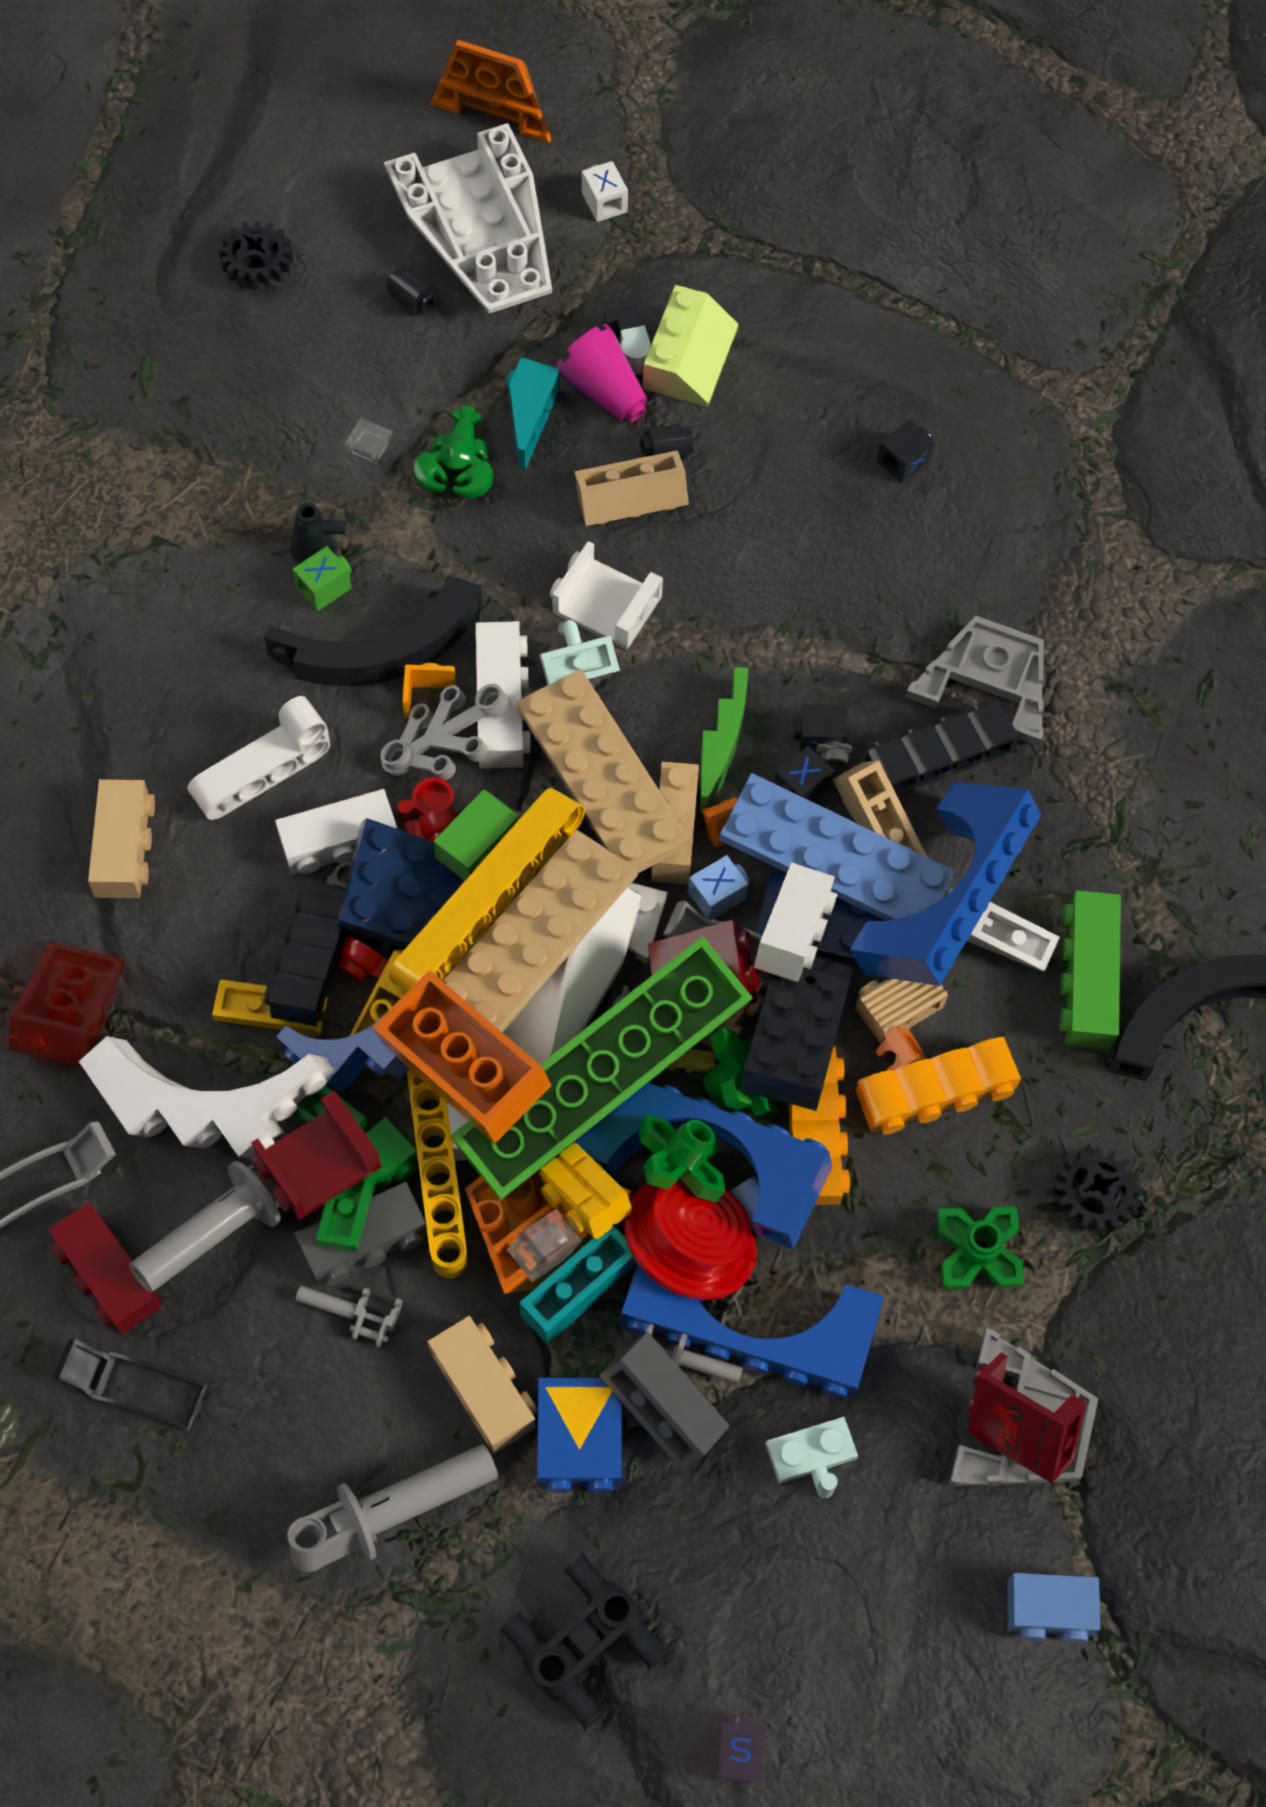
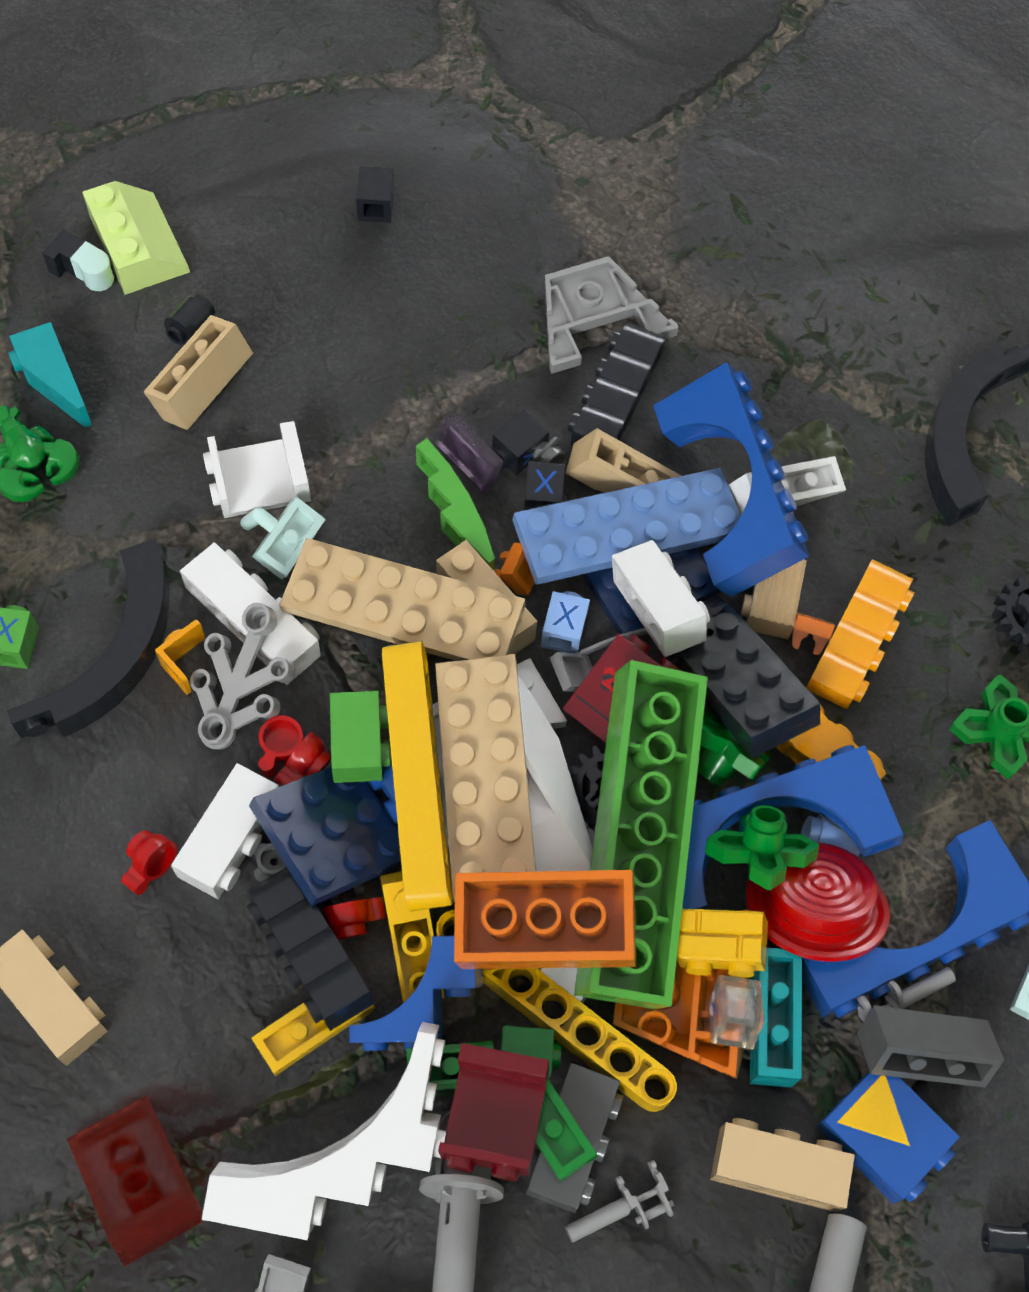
camera: 45 degrees left, 0 degrees up
white beam [187,696,330,820] -> none
dark pink cone [556,324,647,422] -> none
bright green brick [1059,890,1121,1049] -> none
none -> red piece [121,830,178,895]
none -> clear purple plate [436,414,504,491]

